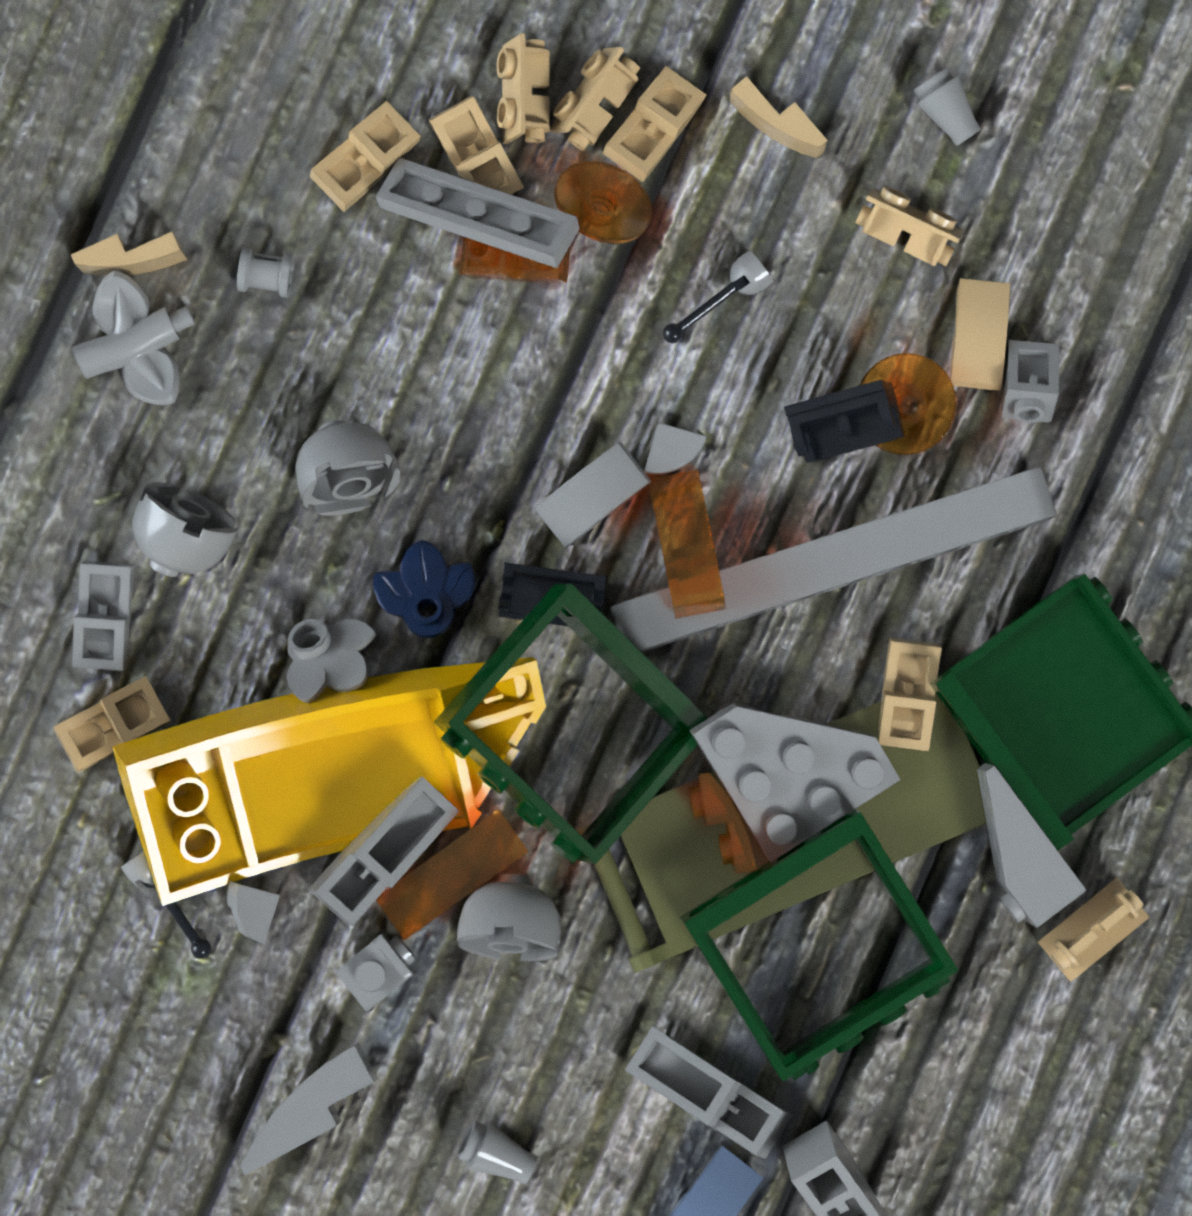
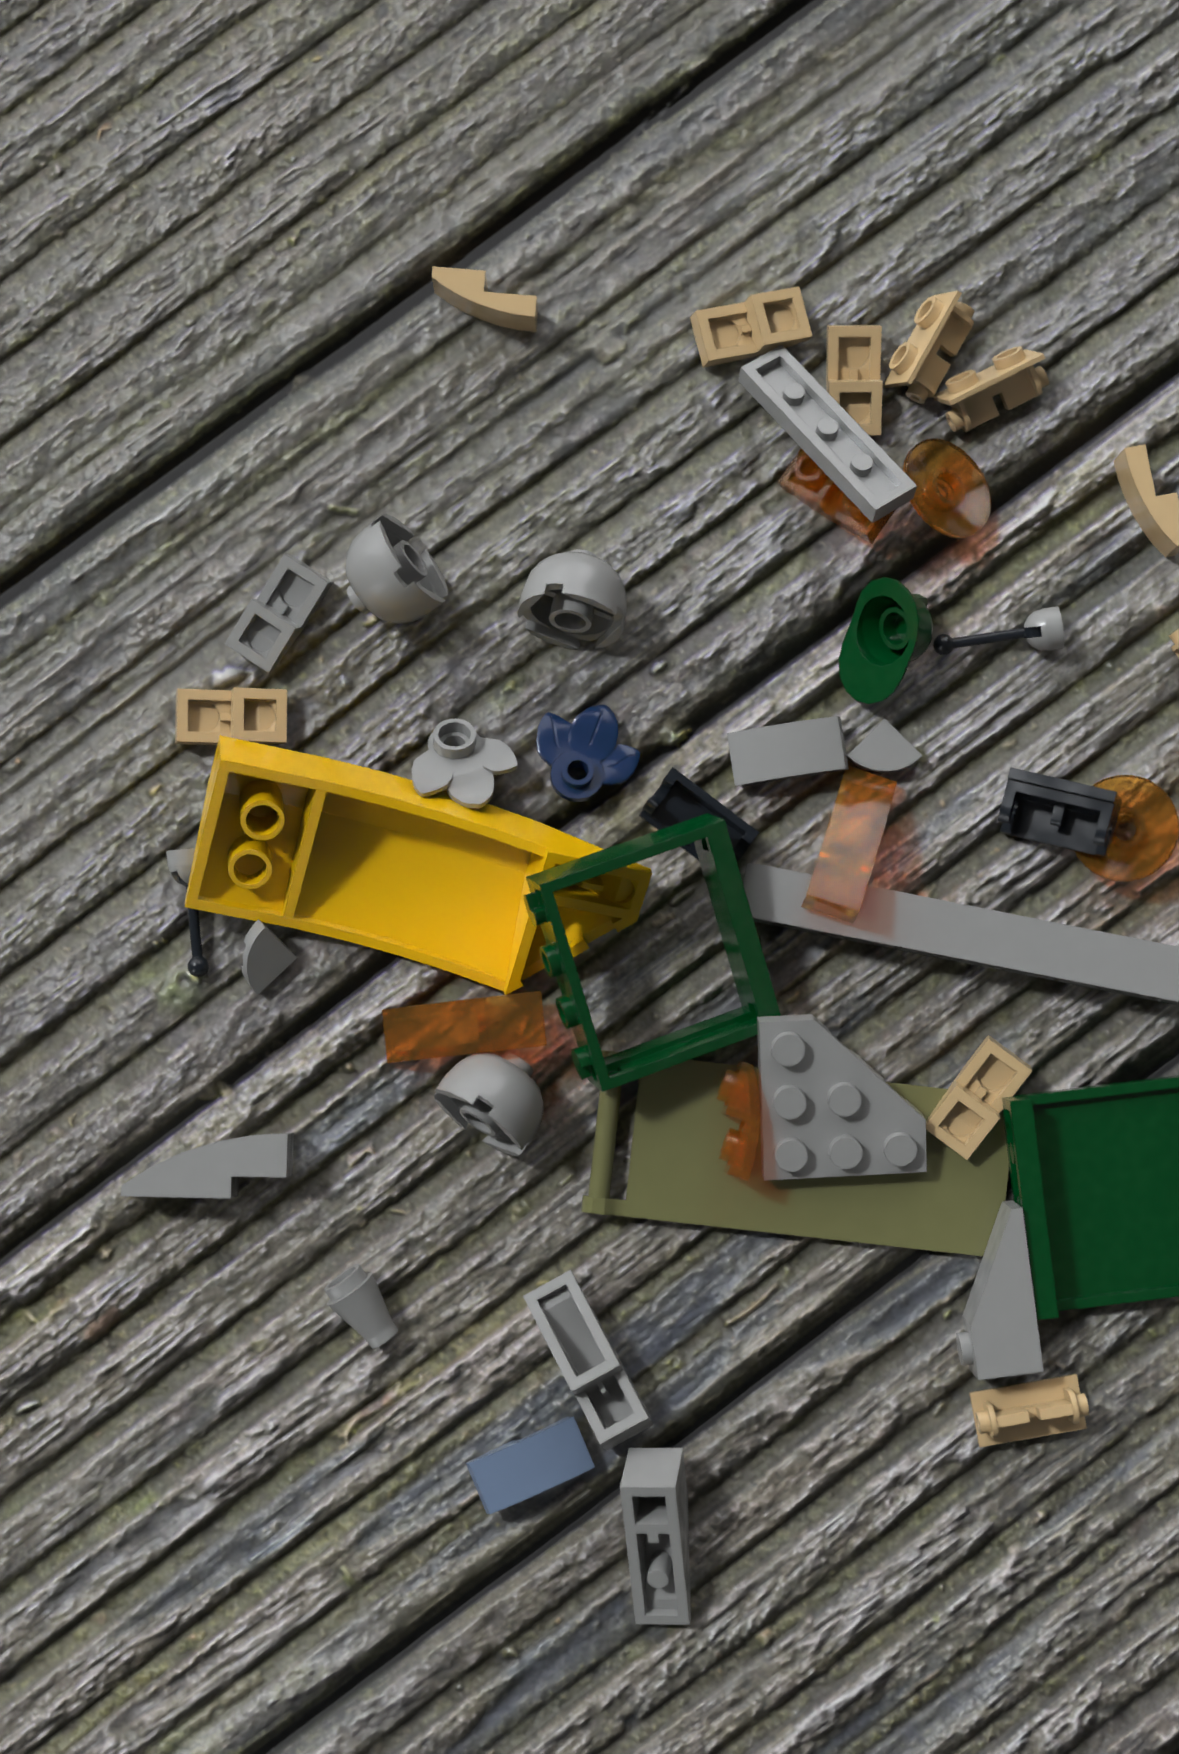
camera: 25 degrees right, 0 degrees up
light grey plant [72,270,195,405] -> none
light grey bush [237,246,295,298] -> none
light grey slope [308,776,459,926] -> none
light grey bracket [335,933,416,1012] -> none
tan slope [602,66,707,182] -> none
dark green window [680,809,959,1082] -> none
none -> dark green piece [838,577,933,704]

